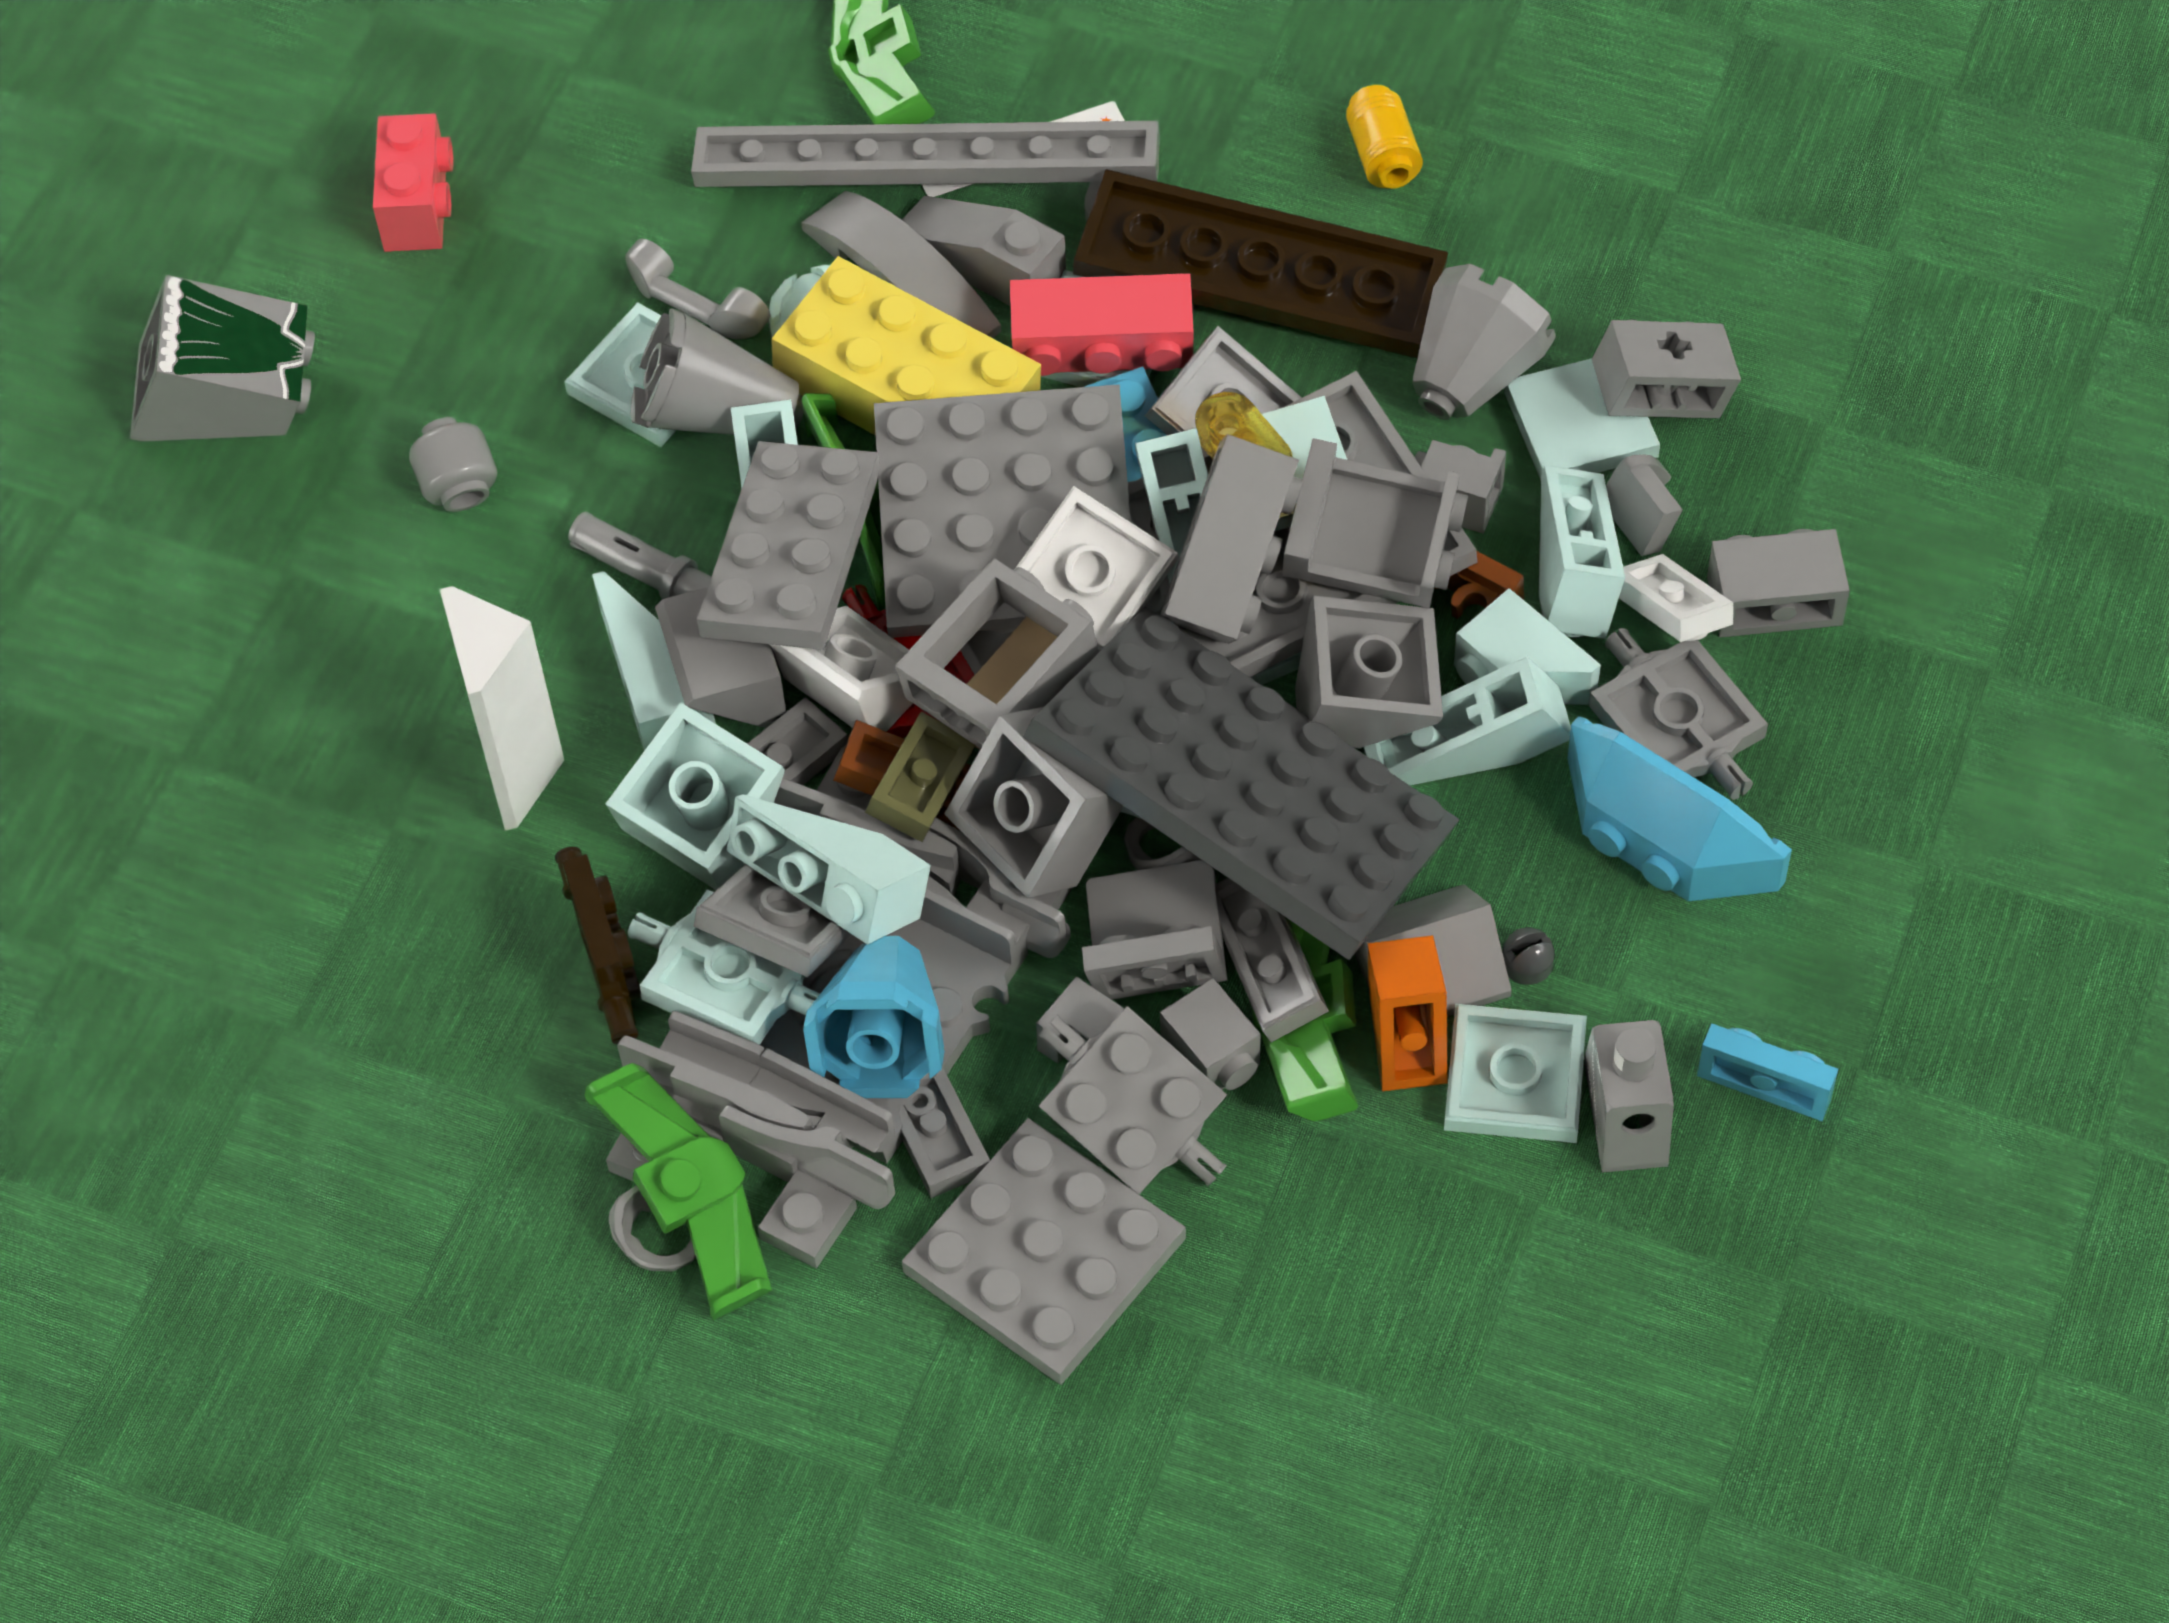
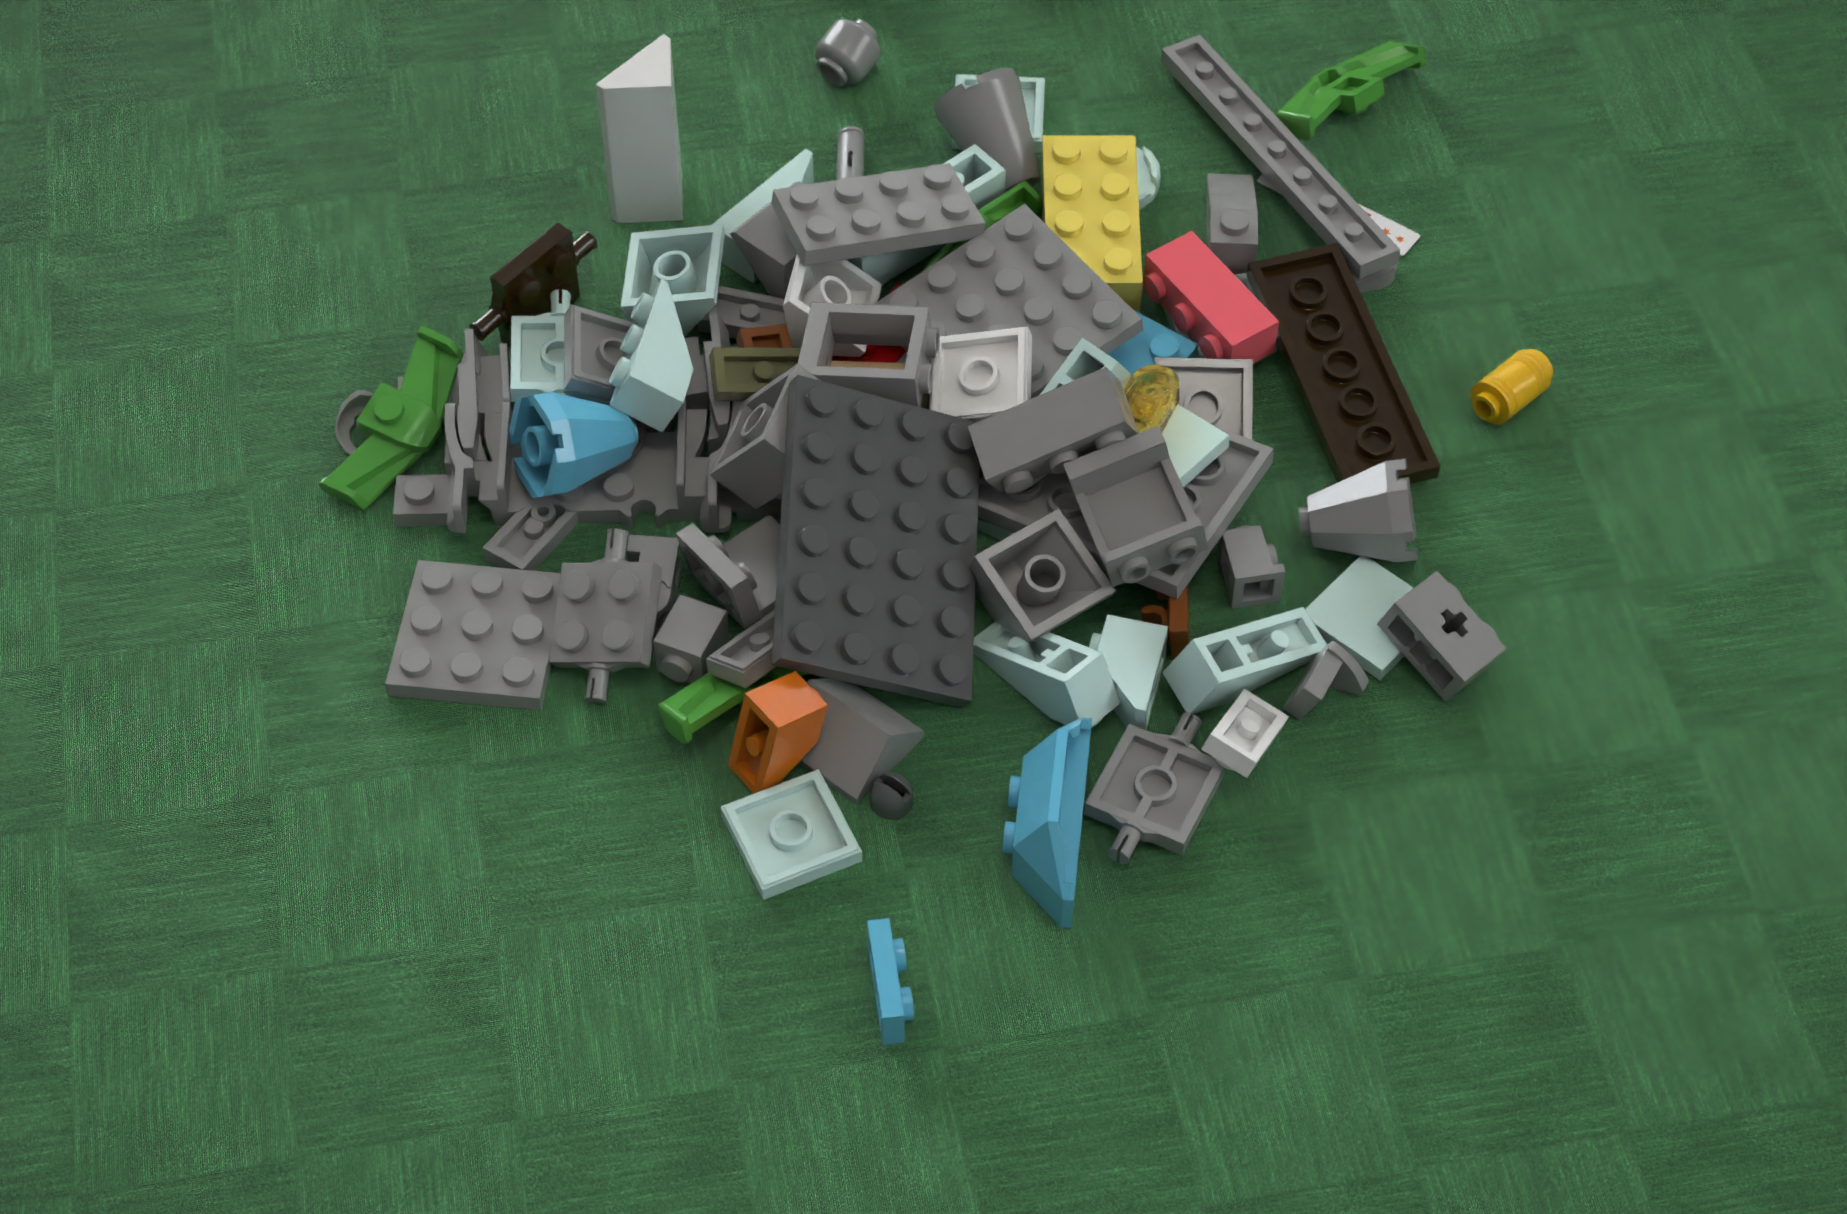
camera: 55 degrees right, 5 degrees down
light grey bar [625,239,771,339] -> none
light grey slope [801,191,1001,338] -> none
light grey torso [1584,1020,1674,1173] -> none
light grey brick [1707,529,1850,638] -> none

